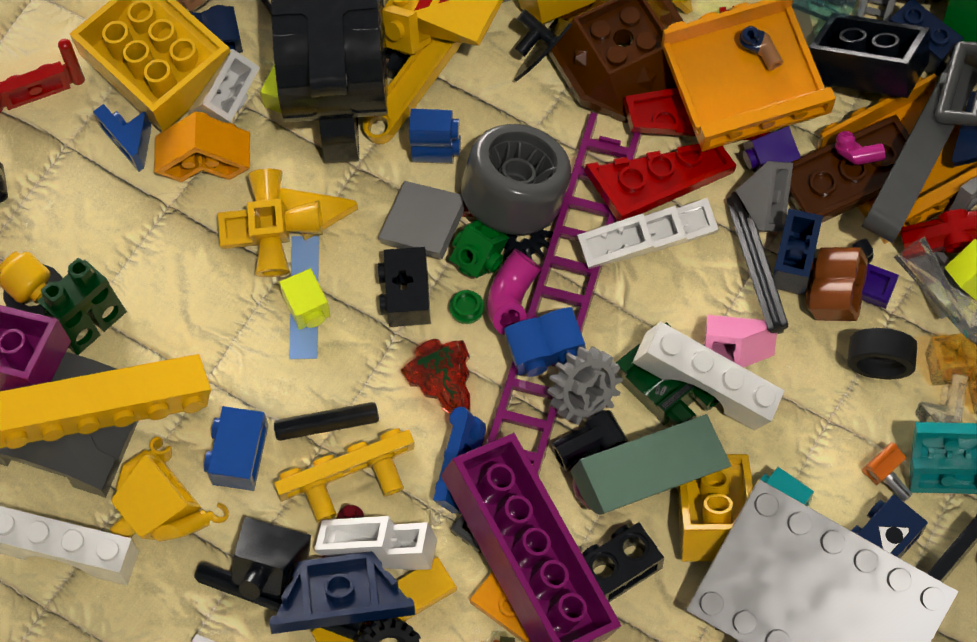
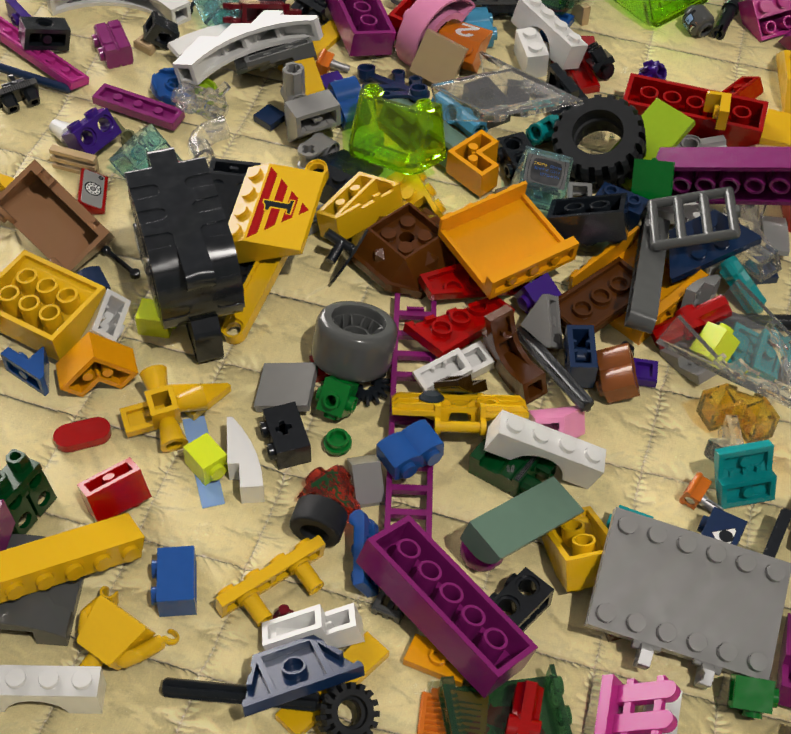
camera: 20 degrees left, 15 degrees down
black torso [232,517,311,599] -> none
black axle [274,402,379,441] -> none
yellow bracket [382,5,431,55] -> none
blue brick [409,108,461,164] -> none
dark pink cylinder [487,249,542,335] -> none
light grey gear [547,346,623,425] -> none
black piece [552,410,629,472] -> none
arm [739,26,783,71] -> none
dark pink arm [835,131,886,165] -> none
black tyre [847,328,917,380] -> none
none -> red tile [53,417,112,452]
none -> red brick [77,457,152,522]
none -> white slope [227,417,265,504]
none -> black tyre [290,494,348,547]
none -> light grey slope [347,454,385,509]
none -> yellow piece [391,390,529,436]
none -> dark brown slope [433,374,488,394]
none -> reddish brown arch [482,304,548,405]

